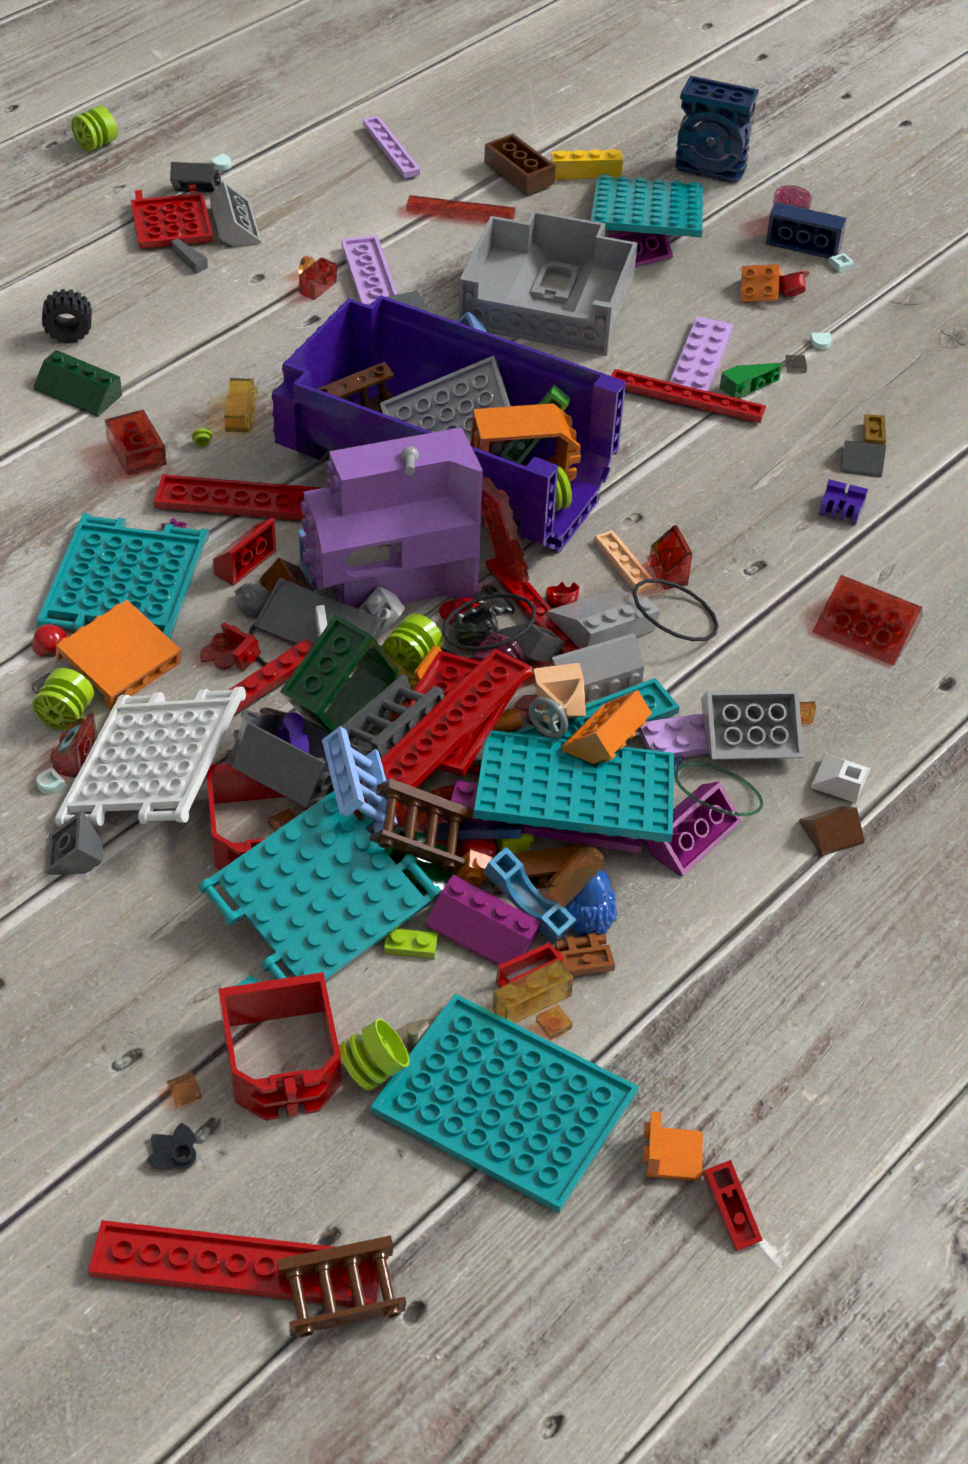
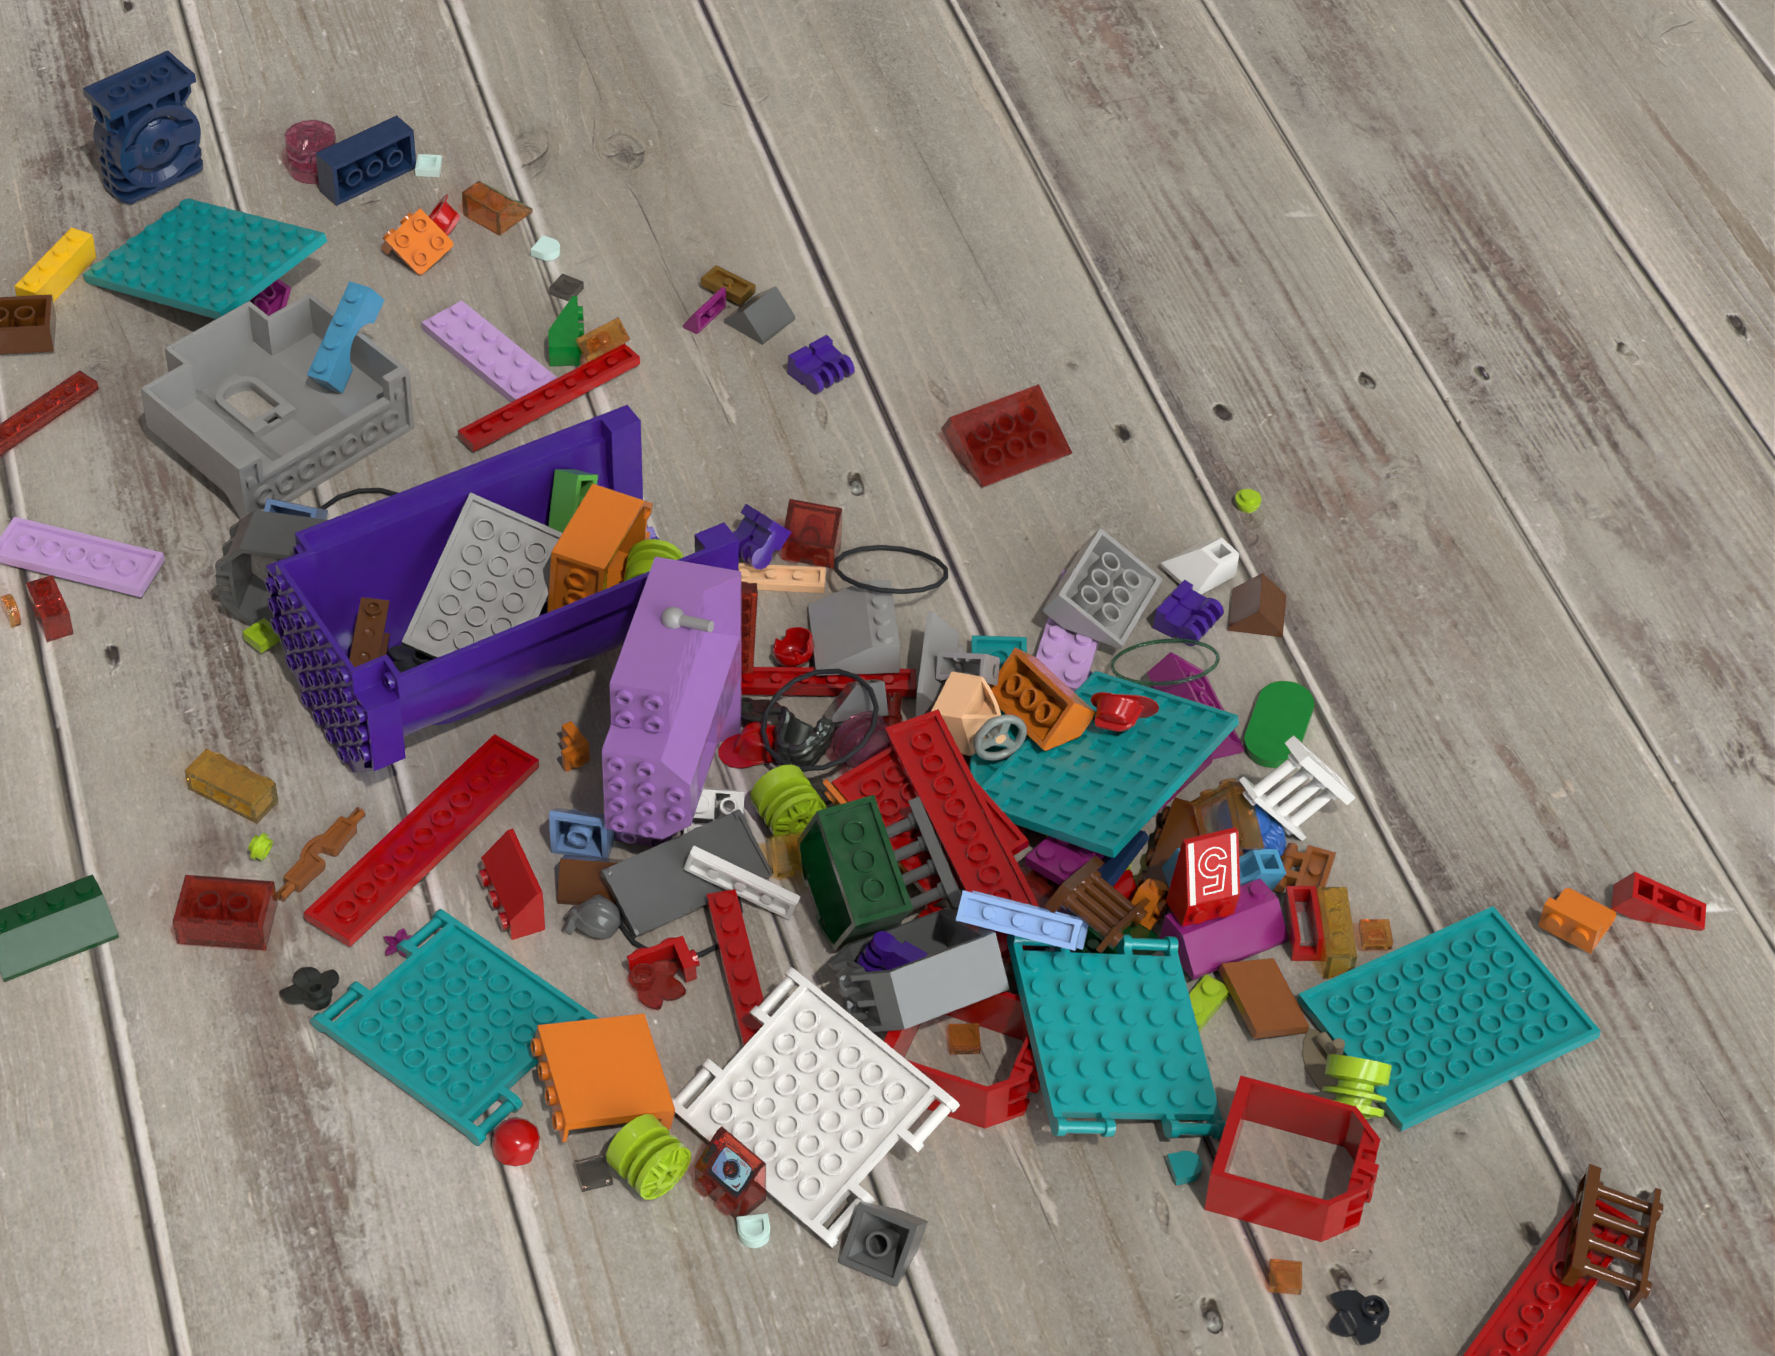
camera: 60 degrees left, 0 degrees up
none -> dark orange piece [275,807,366,902]
none -> pearl dark grey plate [279,967,339,1010]
none -> dark azure arch [307,281,384,393]
none -> clear orange slope [462,181,533,236]
none -> clear orange slope [575,317,631,362]
none -> magenta slope [683,287,726,334]
none -> dark purple legs [733,504,791,569]
none -> light grey torso [936,651,1000,686]
none -> red piece [1091,692,1159,732]
none -> dark purple legs [1153,579,1224,646]
none -> red slope [1166,827,1240,927]
none -> dark orange tile [1219,958,1310,1039]
none -> lime plate [1235,489,1262,513]
none -> white fence [1239,736,1356,841]
none -> green tile [1243,681,1314,768]

